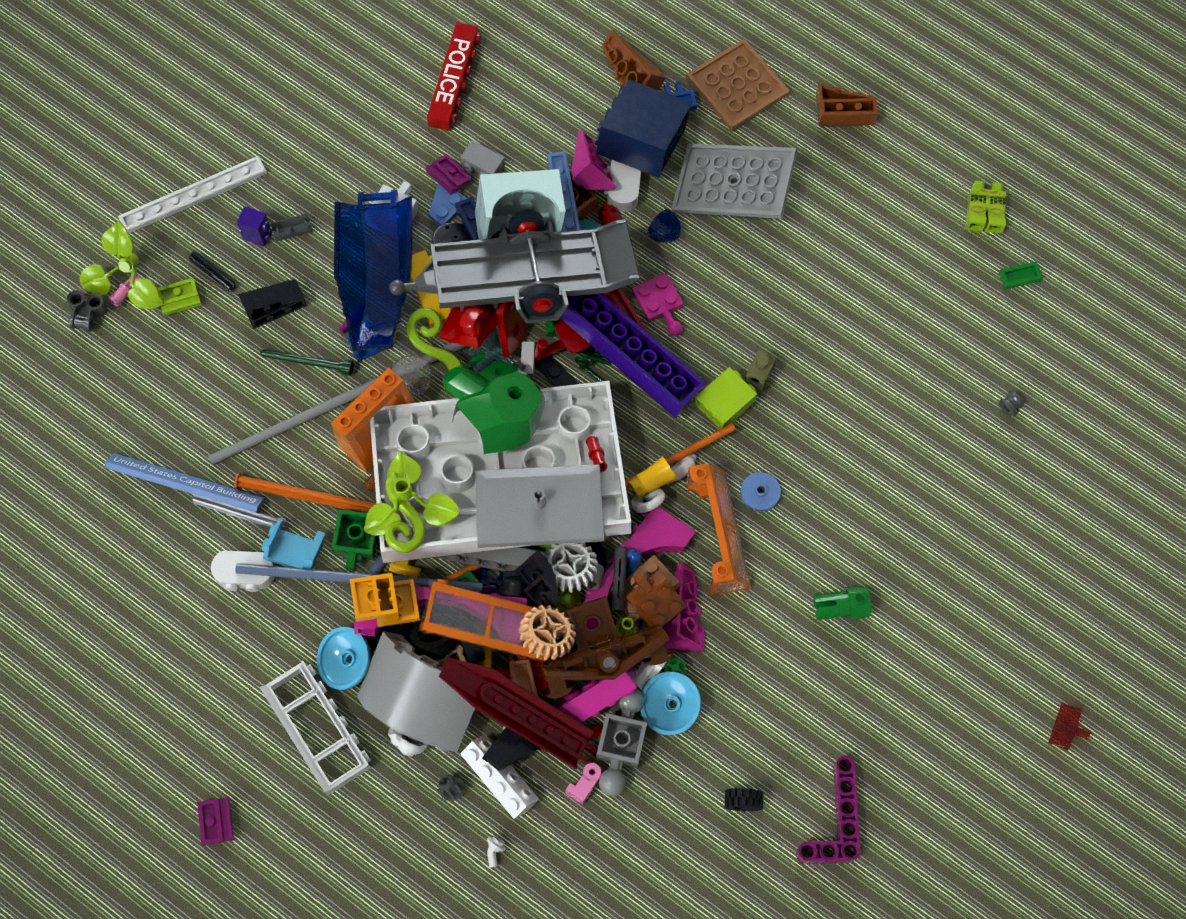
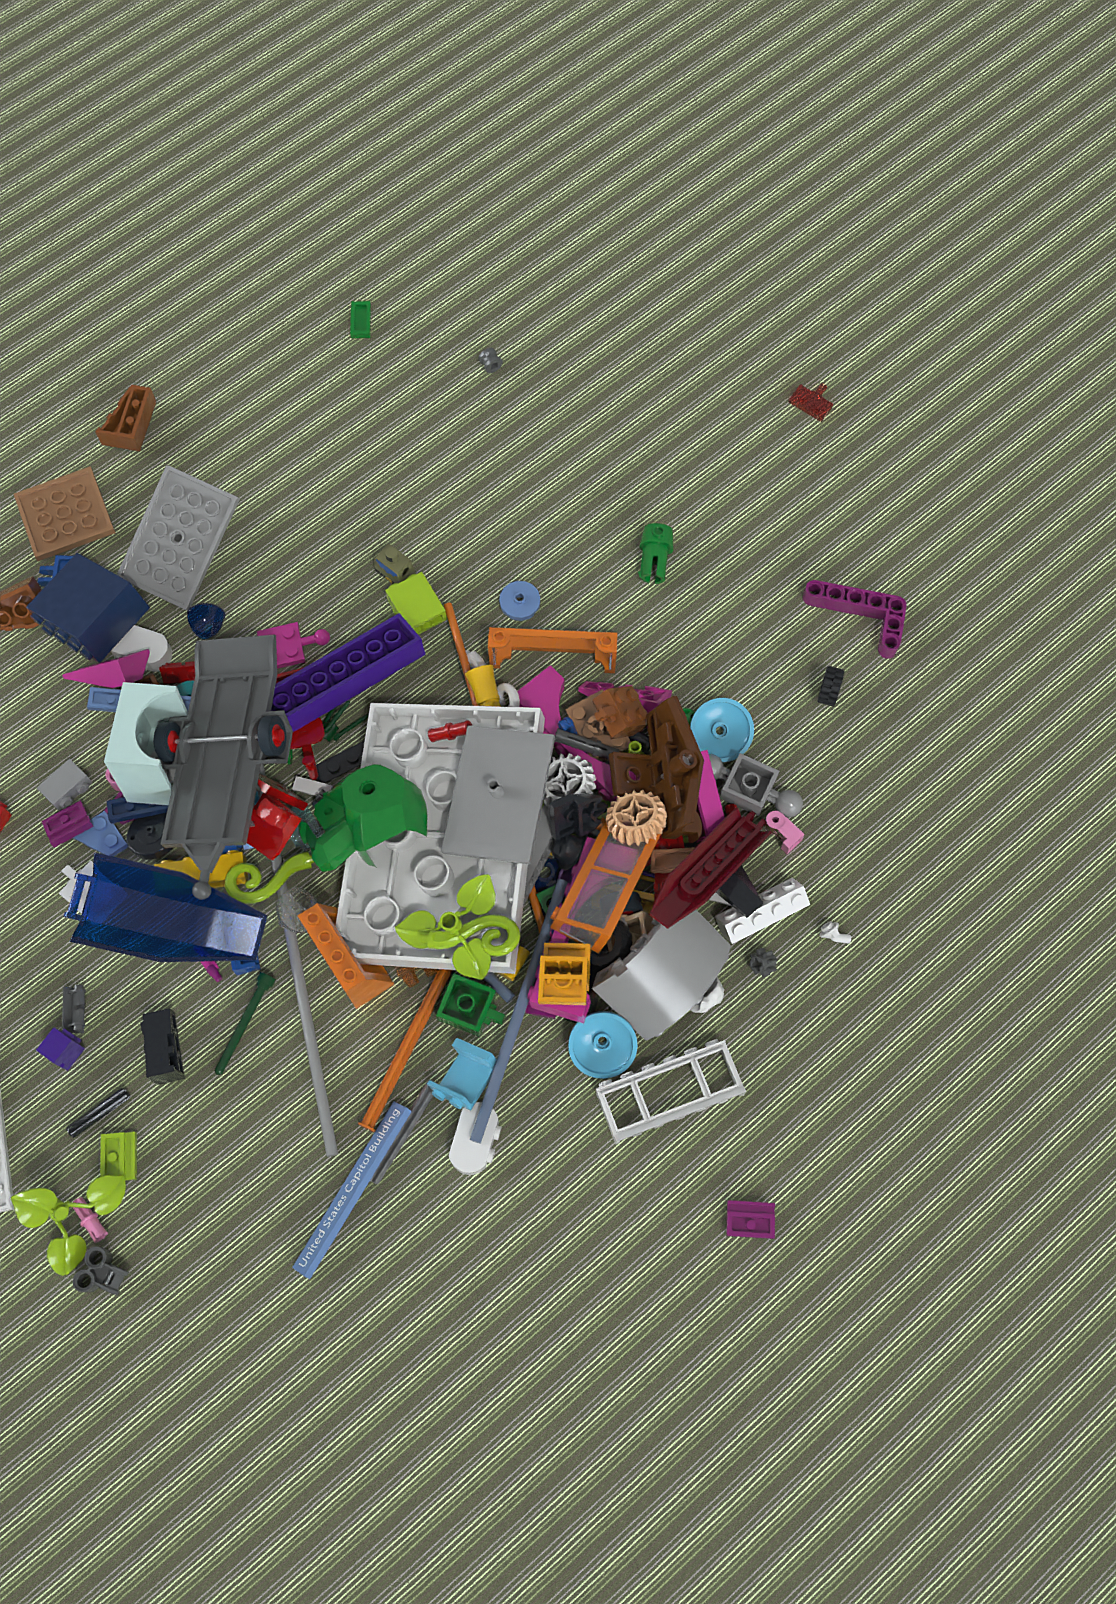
camera: 75 degrees left, 0 degrees up
lime hips [965,180,1006,234] -> none

